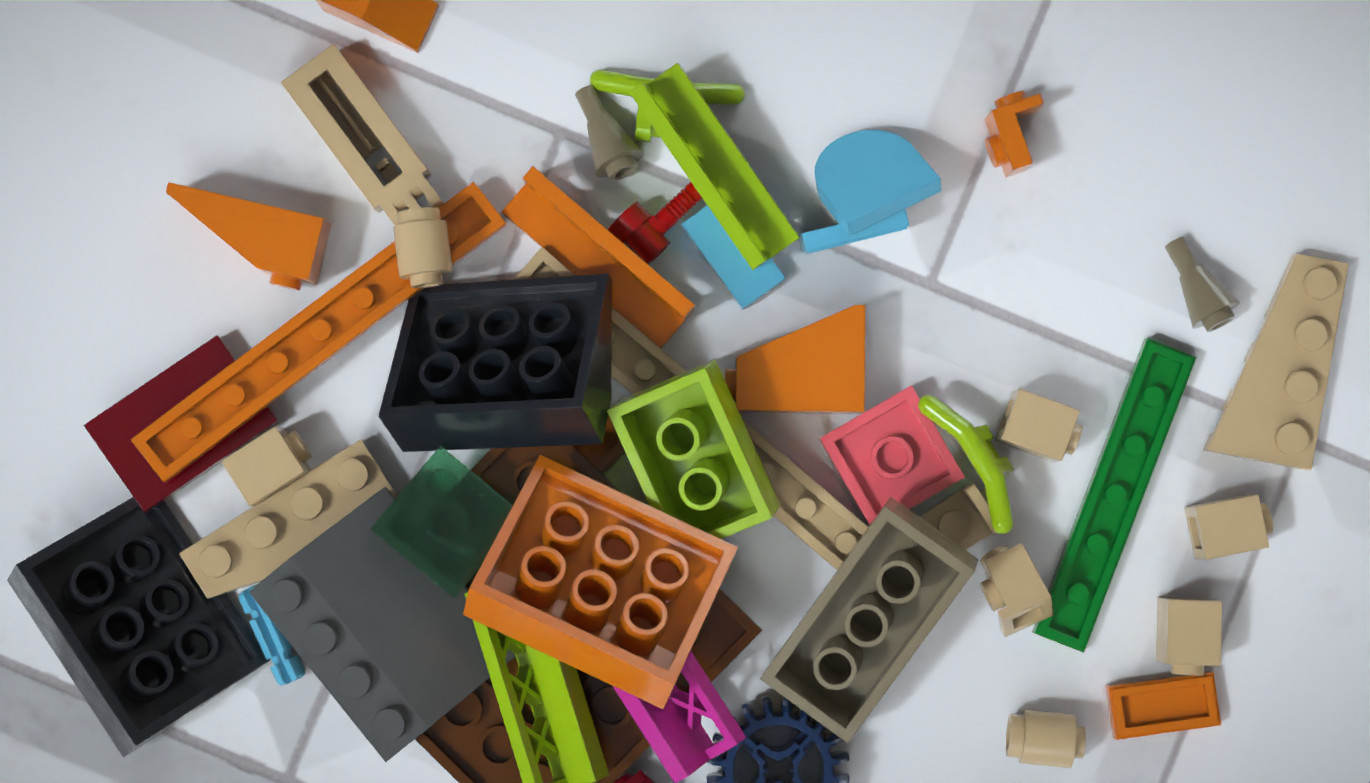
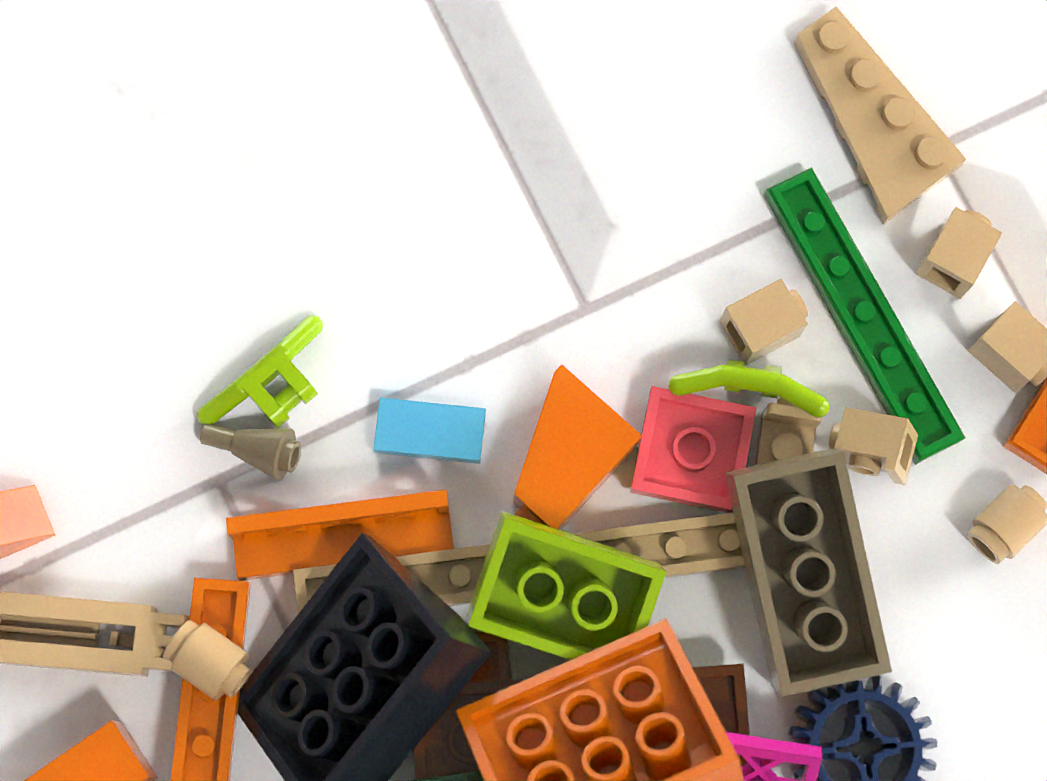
camera: 55 degrees left, 10 degrees down
red brick [608,181,703,264] -> none
lime fence [629,63,800,270] -> none
medium azure tile [799,209,909,254] -> none
medium azure tile [815,130,942,236] -> none
orange bracket [985,91,1044,178] -> none
dark tan cone [1165,237,1240,332] -> none

